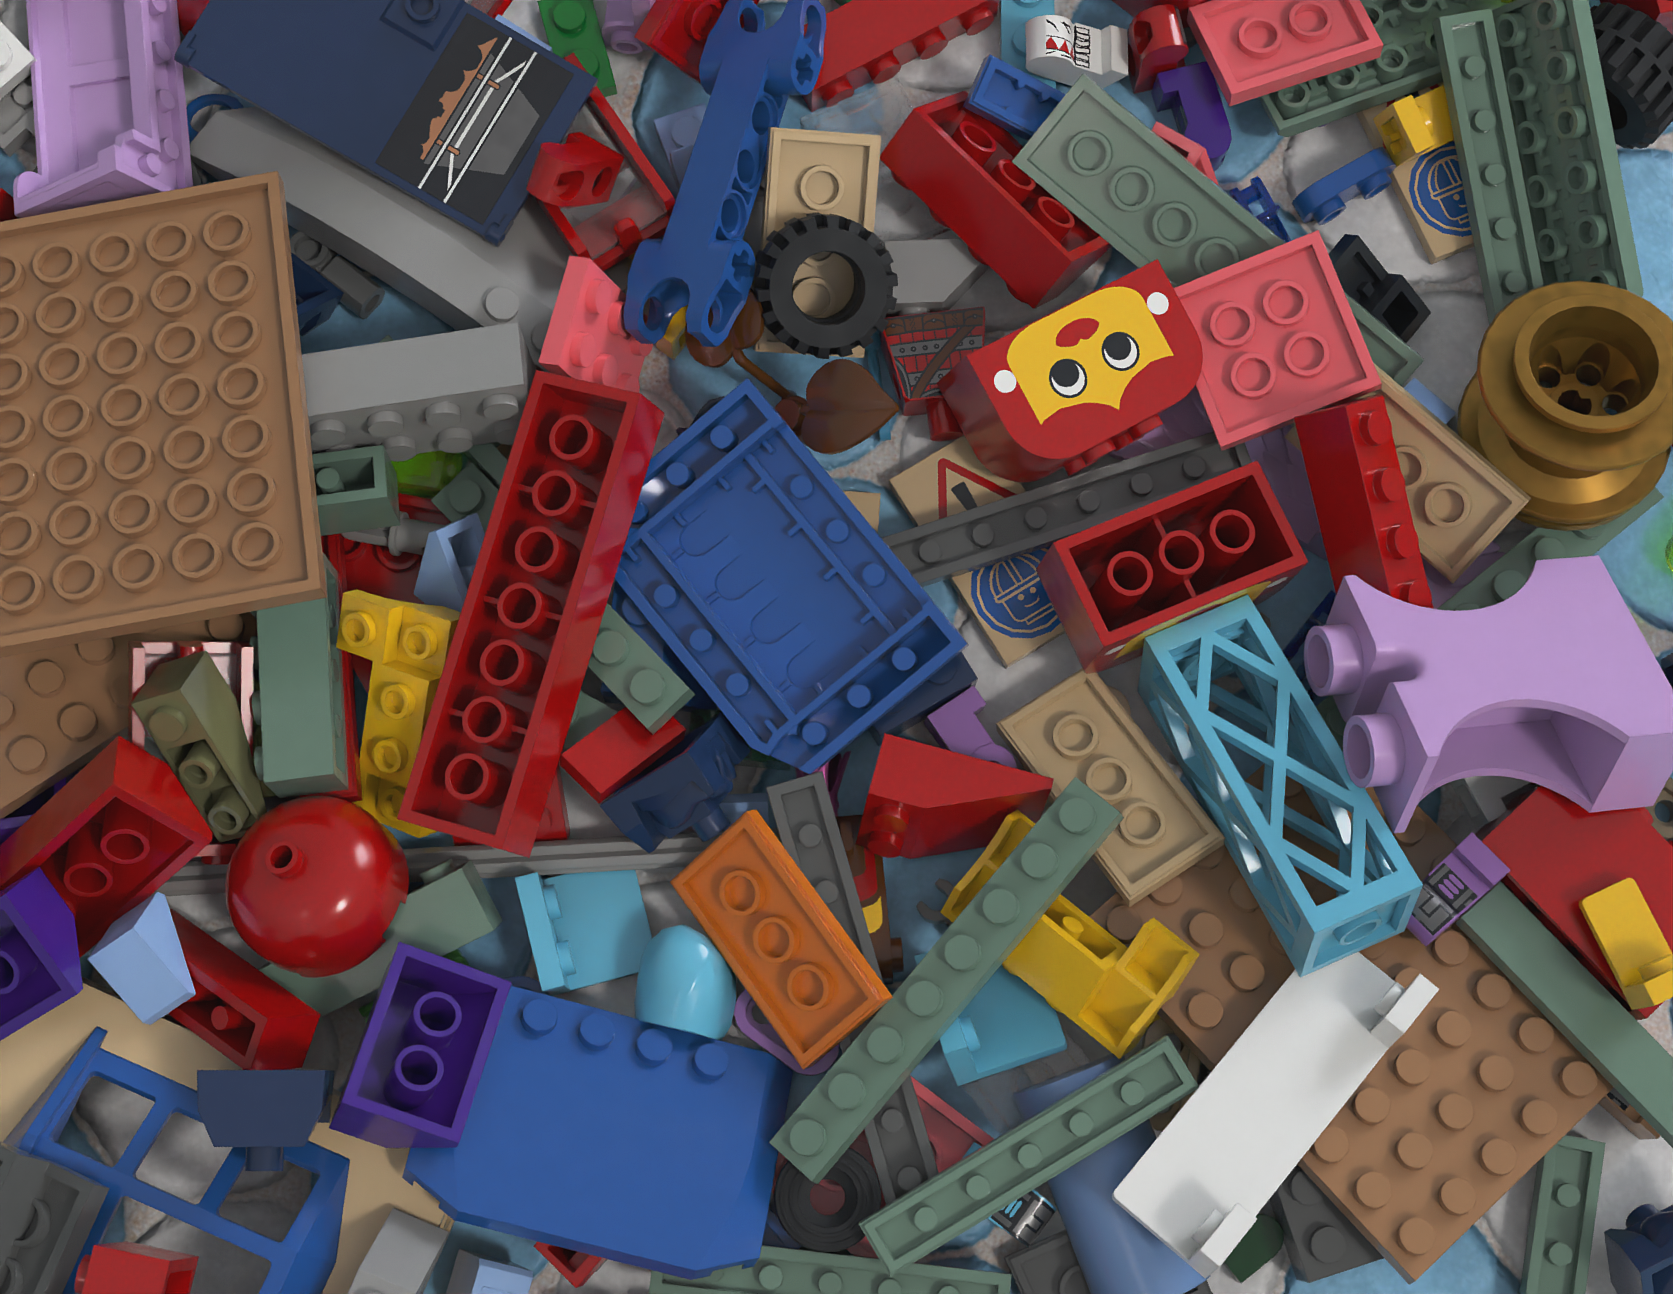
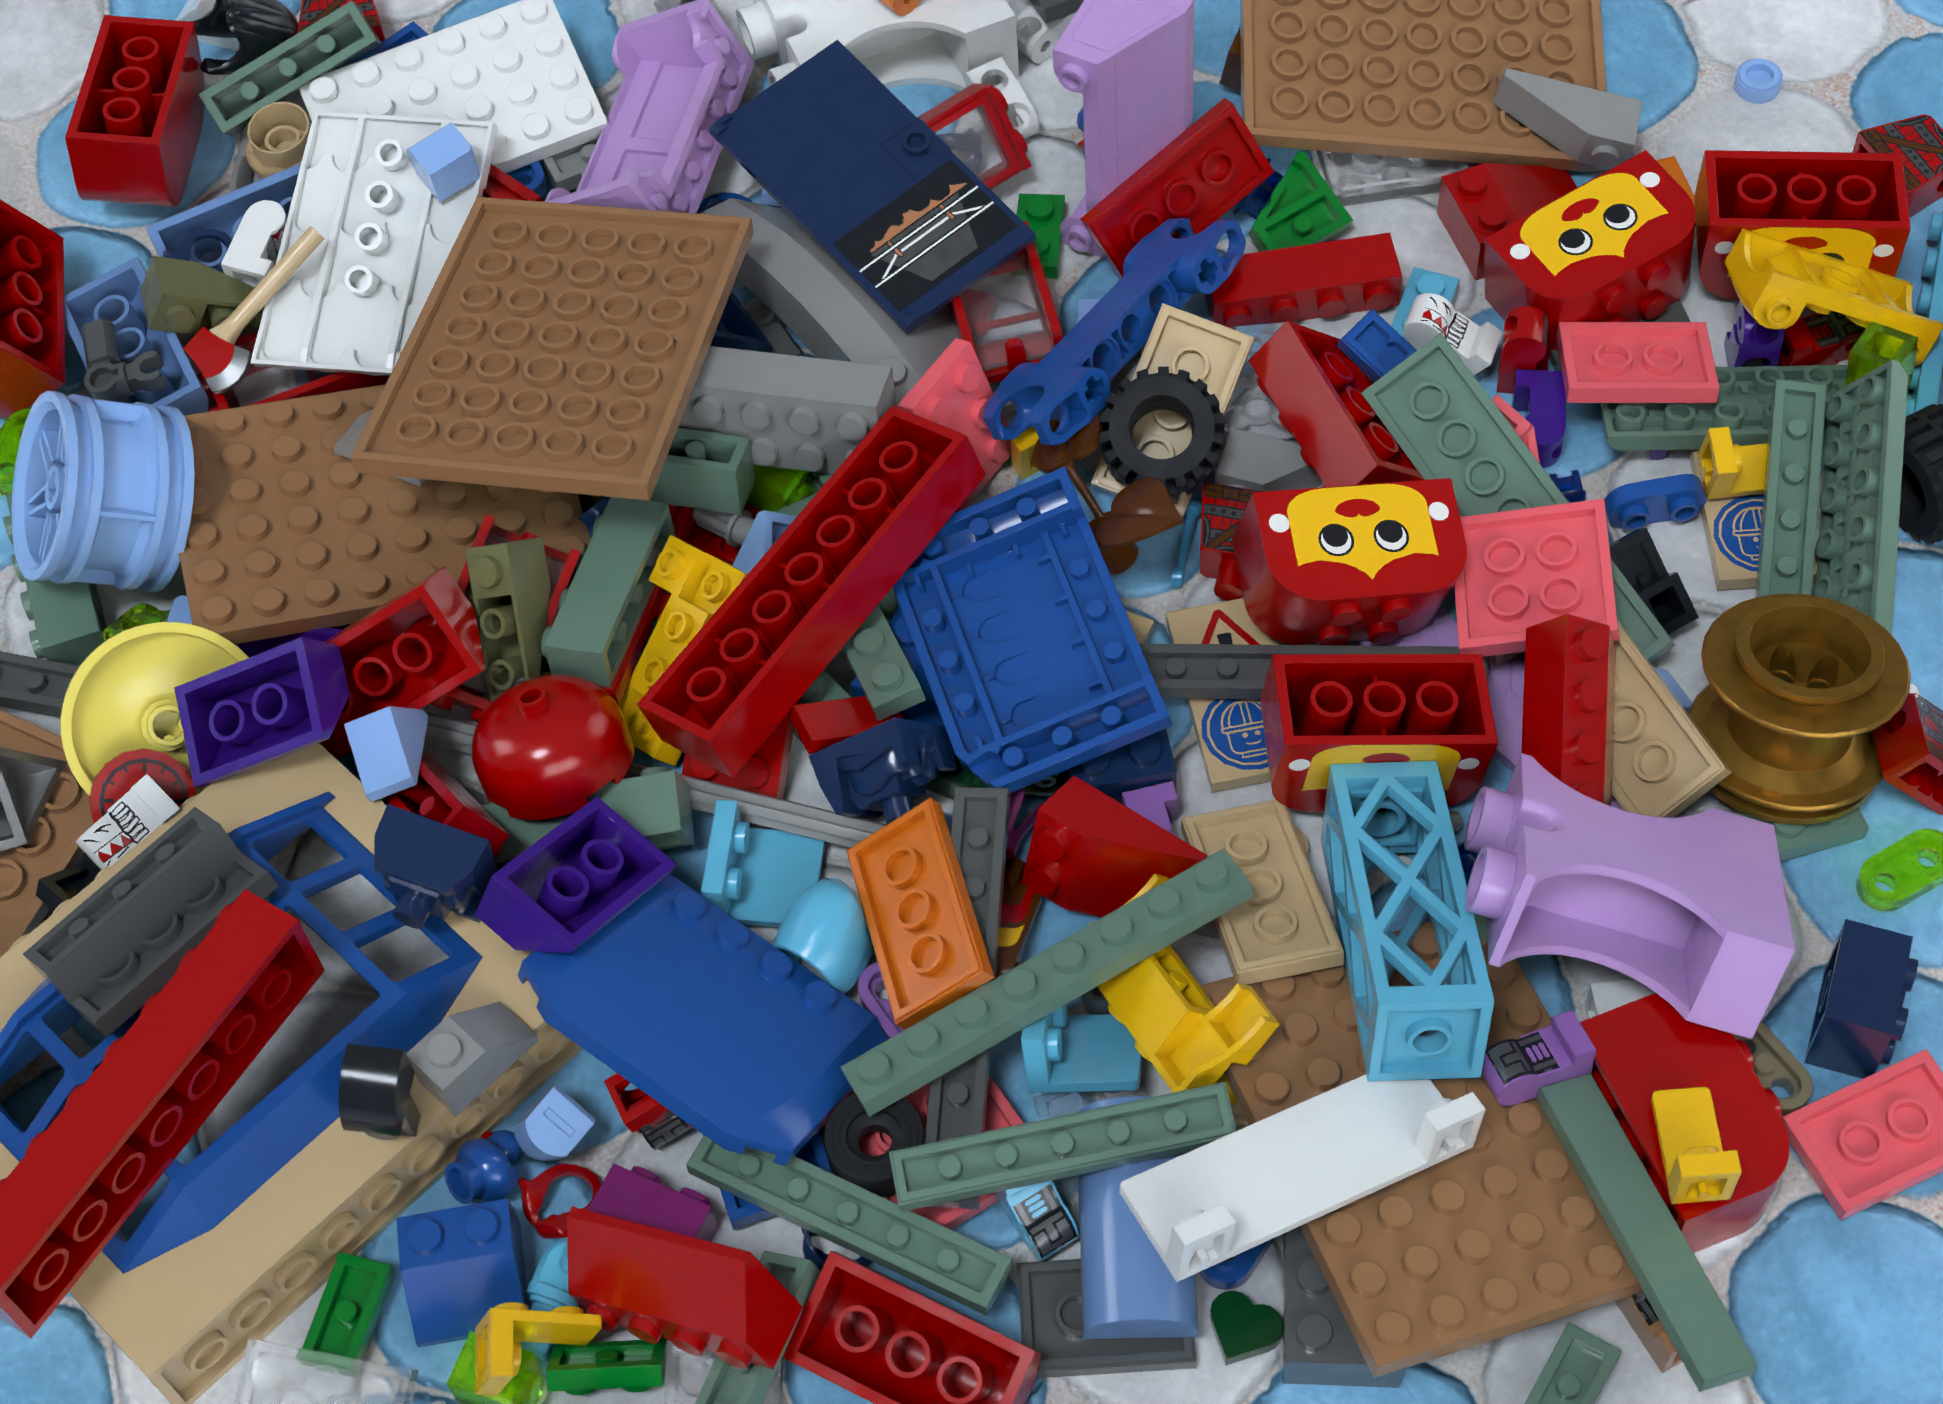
camera: 30 degrees right, 20 degrees down
red leg [526,132,625,207] -> none

